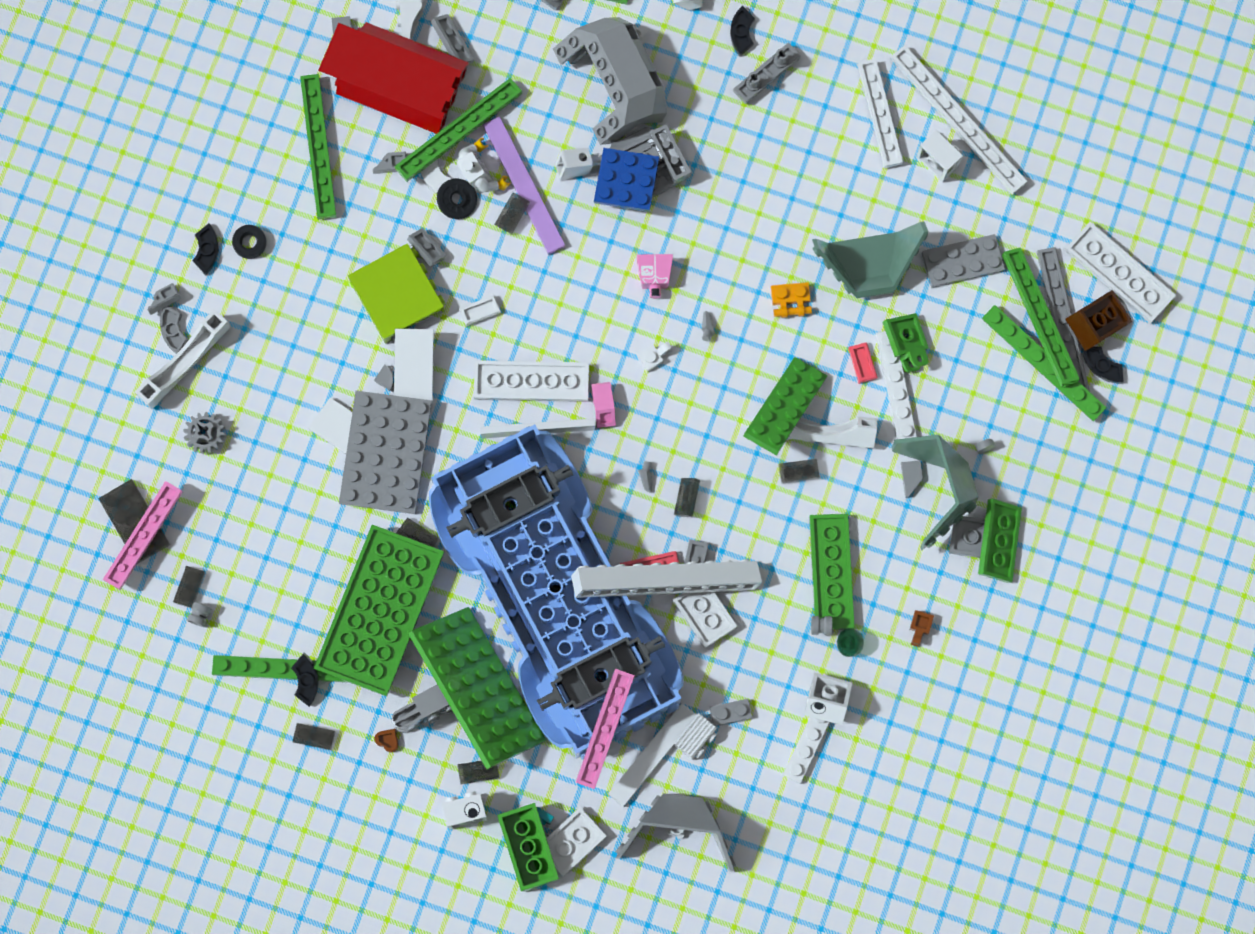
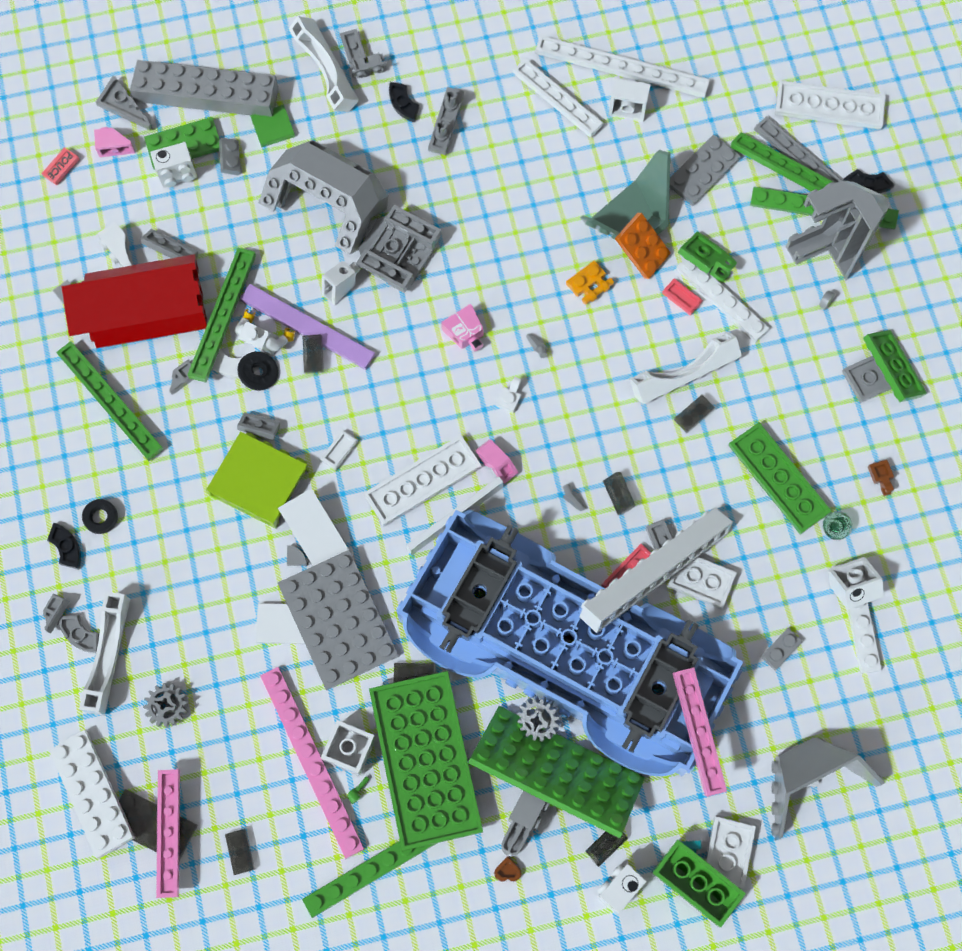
camera: 30 degrees left, 5 degrees down
light grey wheel [187,602,212,627] -> none
black tile [291,652,319,707] -> none
clear smoke plate [292,723,335,751] -> none
blue plate [594,148,659,212] -> none
white tile [608,703,697,807] -> none
white brick [674,713,717,760] -> none
bright green plate [743,357,828,456] -> none
light grey wheel [811,616,832,635] -> none
sand green piece [892,434,978,551] -> none
light grey tile [901,460,923,498] -> none
reddish brown slope [1065,290,1133,351] -> none
none -> white plate [49,730,135,859]
none -> bright pink plate [260,667,365,859]
none -> white brick [321,720,376,776]
none -> bright green hand [348,777,370,804]
none -> light grey gear [517,696,562,741]
none -> orange plate [615,213,671,279]
none -> light grey wedge [786,180,890,280]

